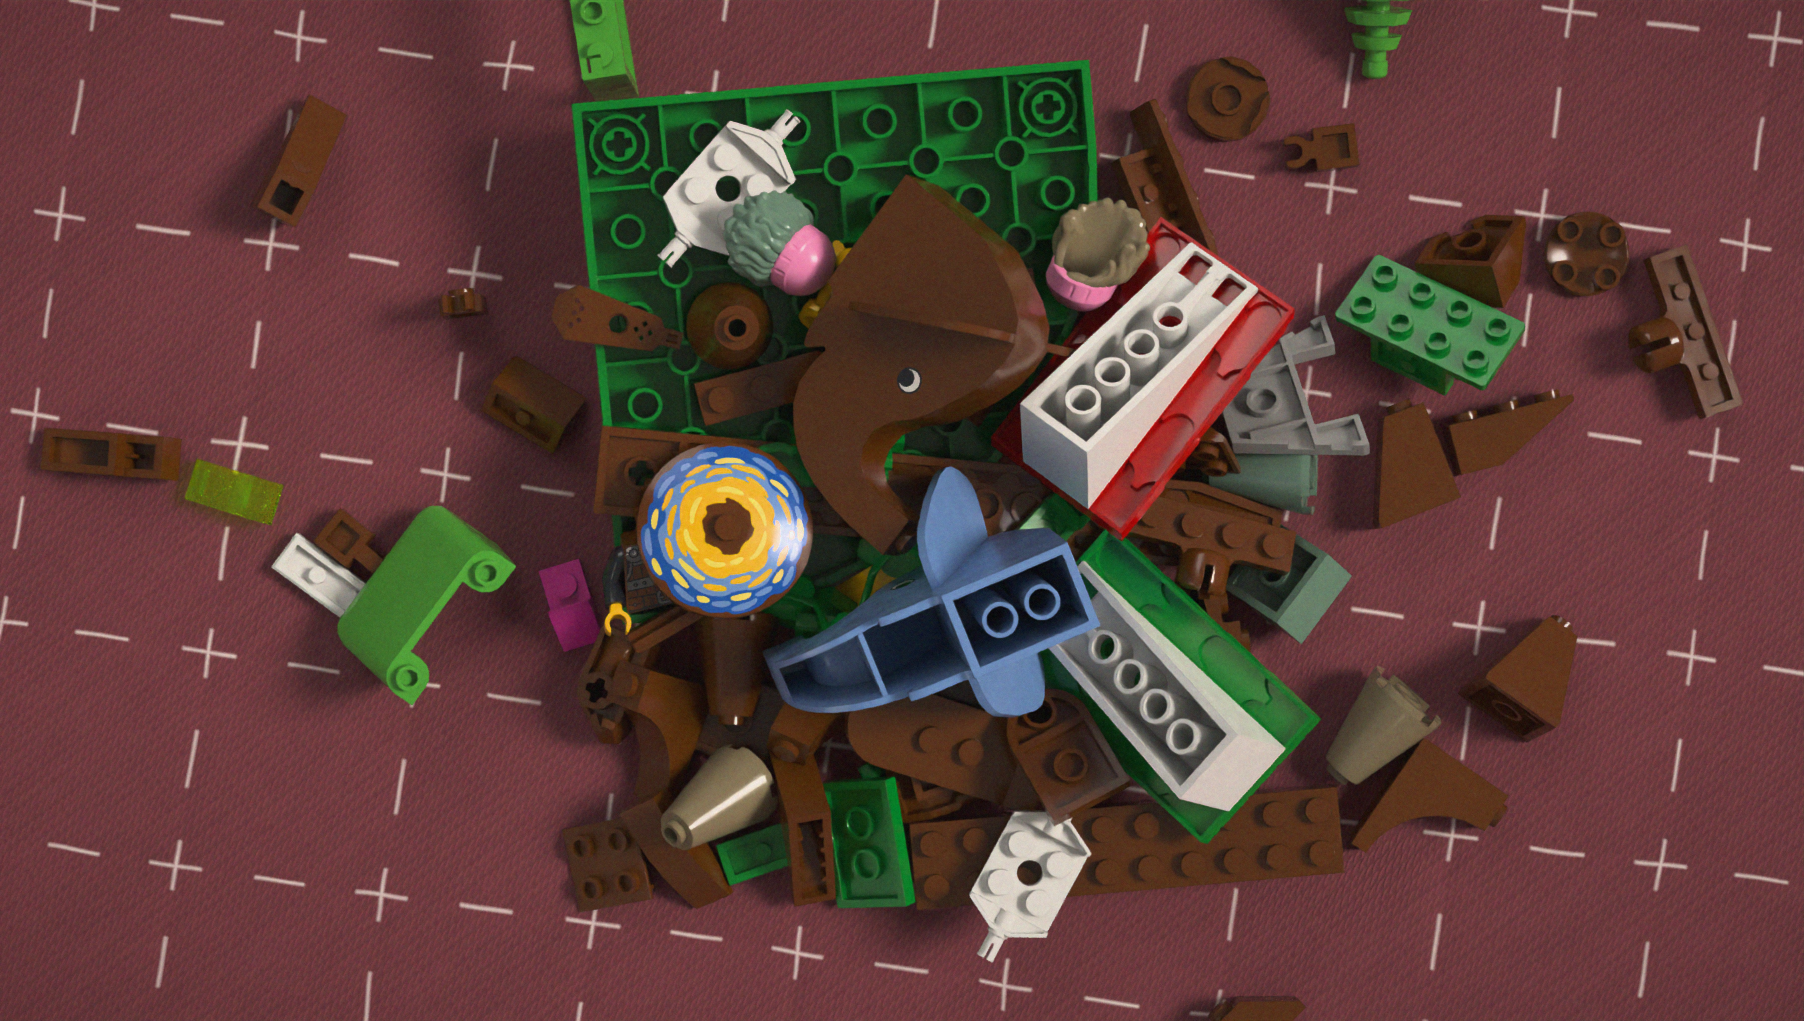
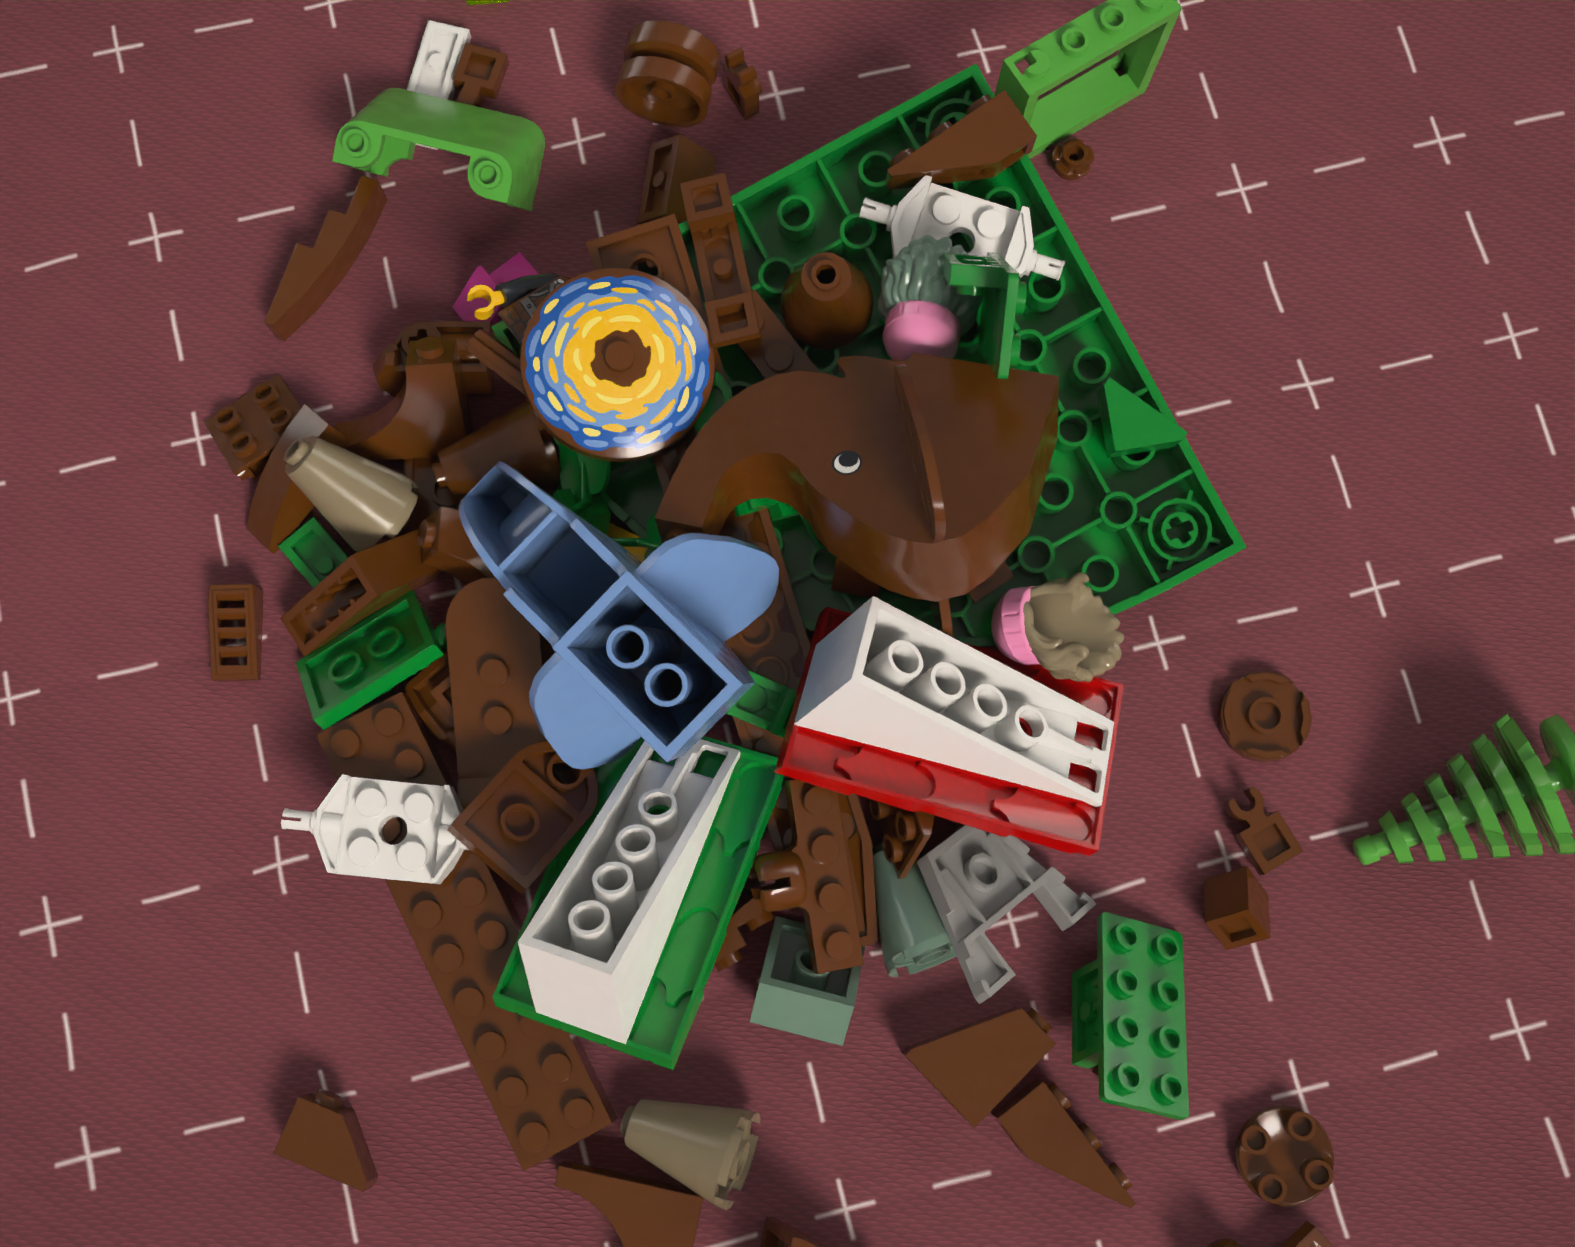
camera: 60 degrees right, 10 degrees down
reddish brown piece [551,284,684,351] -> none
reddish brown bracket [1111,99,1218,256] -> none
reddish brown slope [1414,215,1526,308] -> none
none -> reddish brown slope [208,584,264,681]
none -> reddish brown slope [264,175,388,341]
none -> reddish brown wheel [615,21,720,127]
none -> reddish brown slope [680,173,761,348]
none -> reddish brown slope [886,90,1037,190]
none -> green bracket [942,252,1027,379]
none -> reddish brown plate [1052,138,1095,181]
none -> green slope [1097,377,1188,458]
none -> reddish brown panel [1204,866,1271,950]

